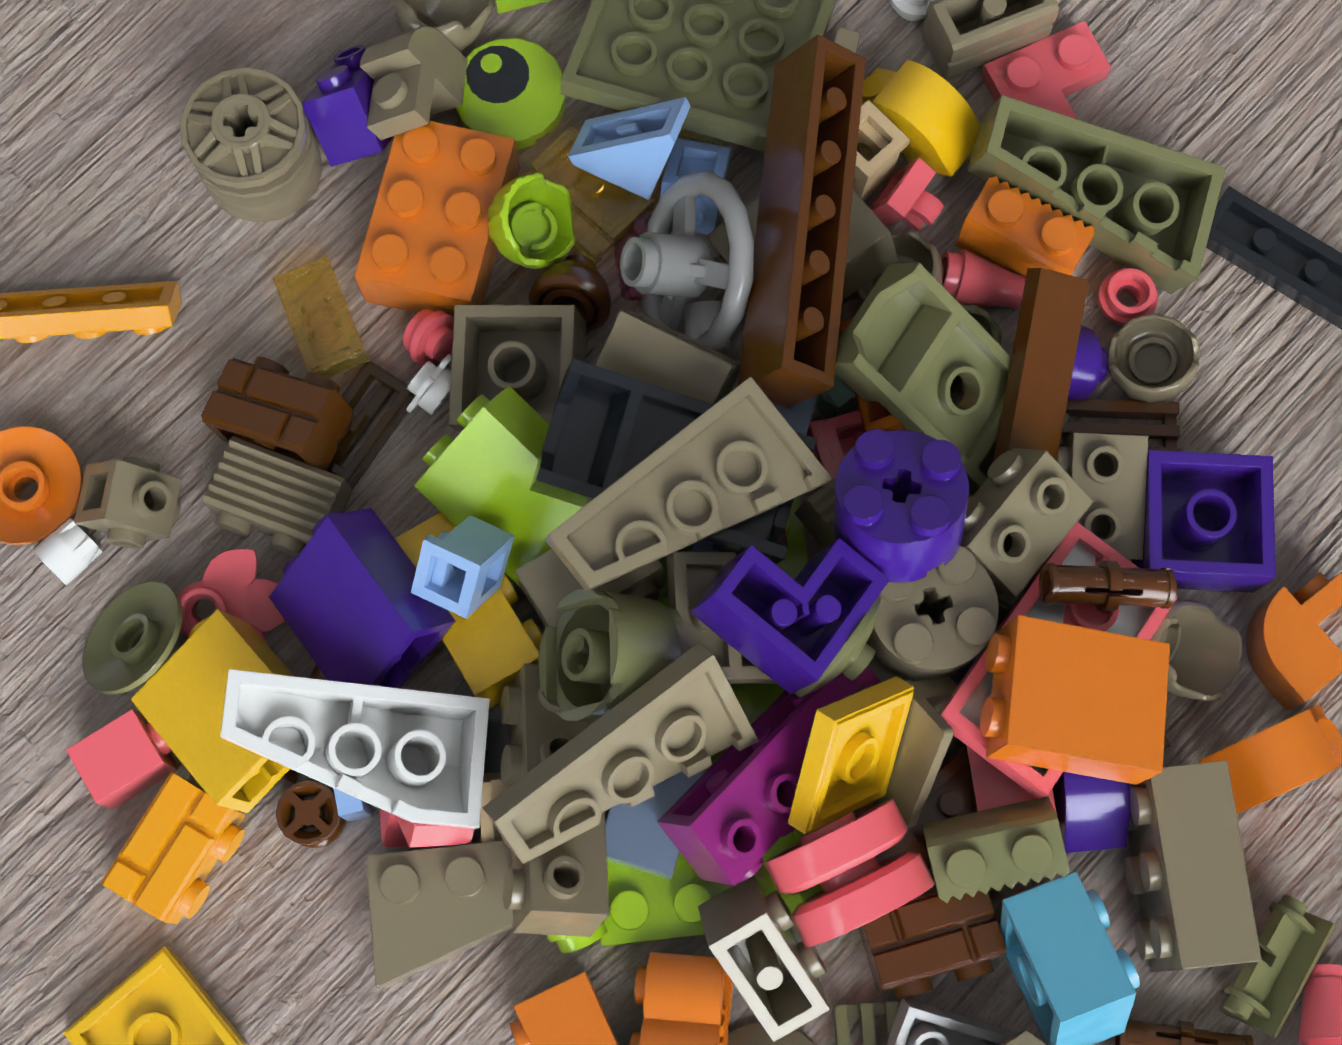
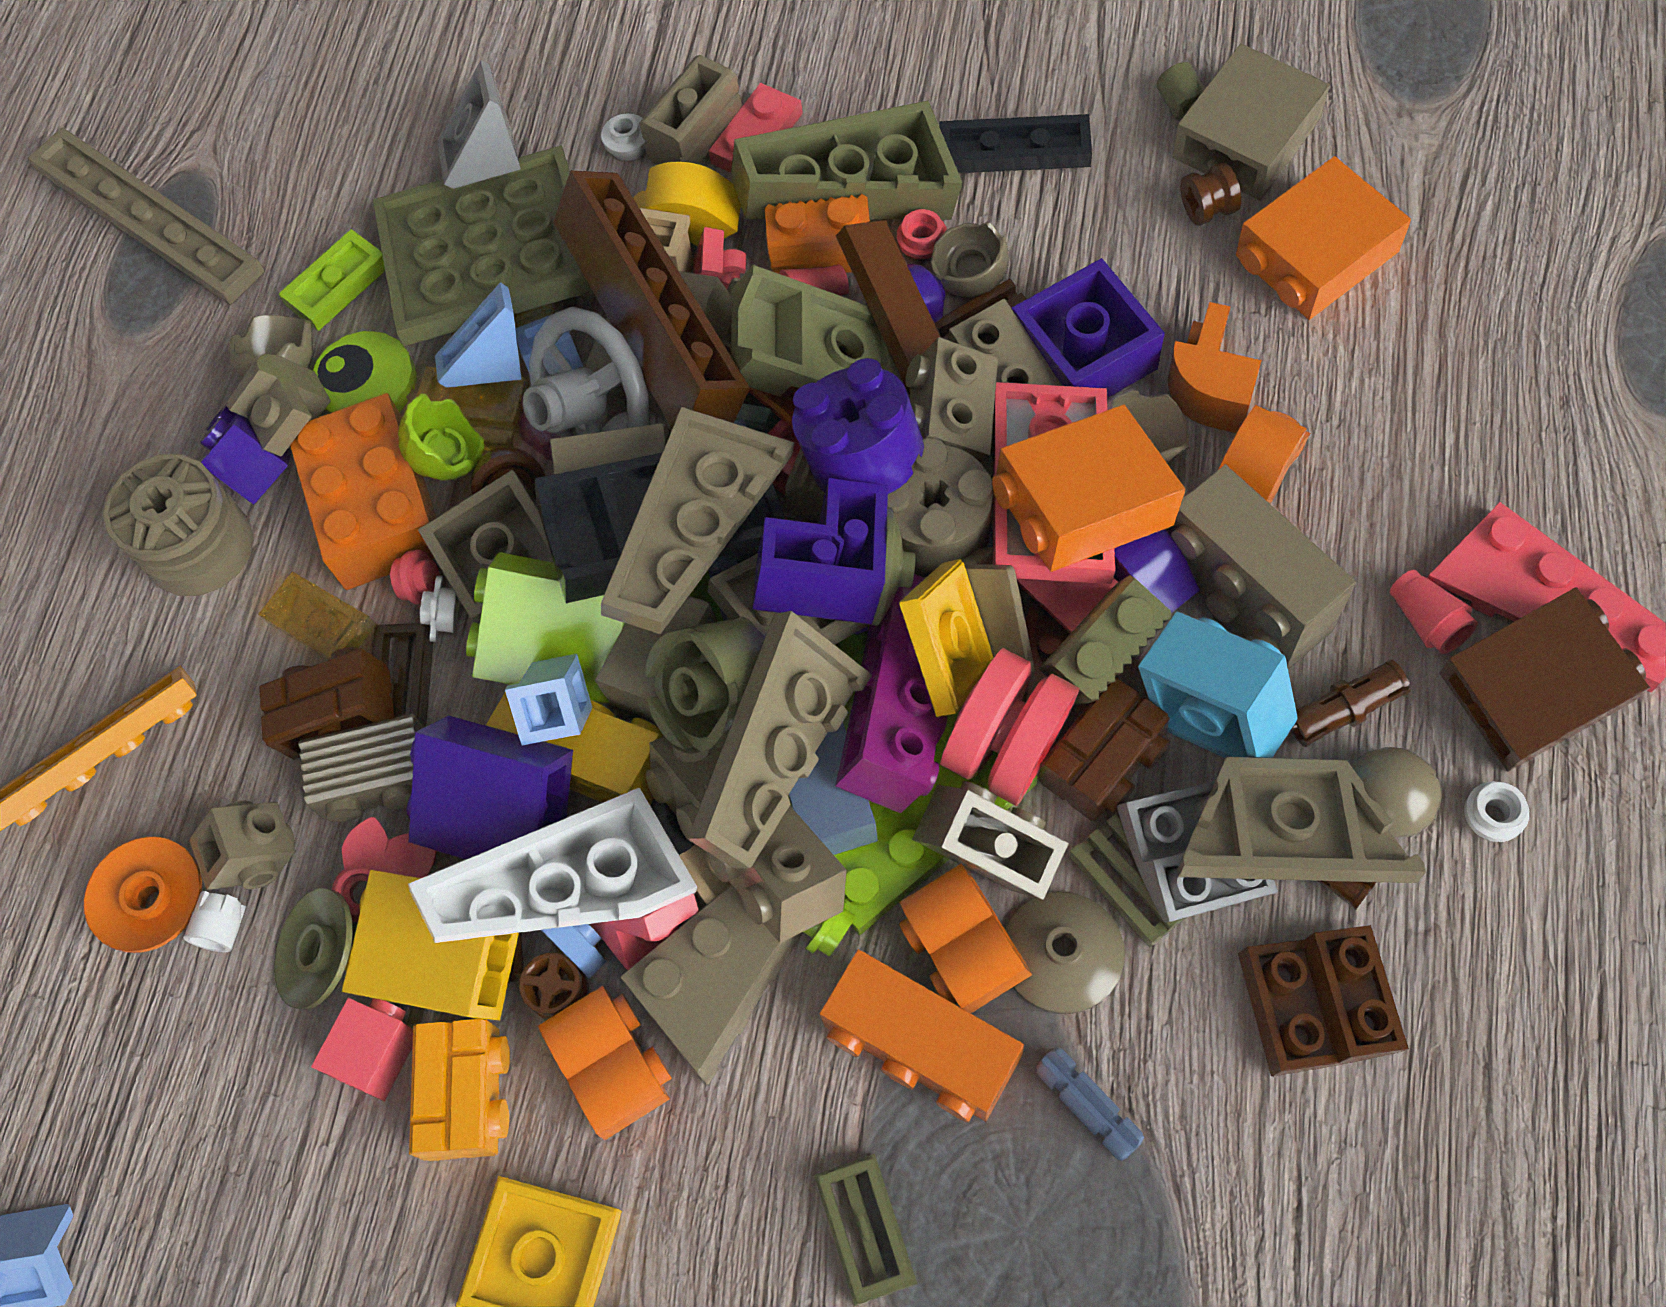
camera: 25 degrees left, 10 degrees down
reddish brown pin [1039,560,1177,612] -> none
olive hinge [1220,894,1336,1038] -> none
none -> orange brick [538,986,672,1140]

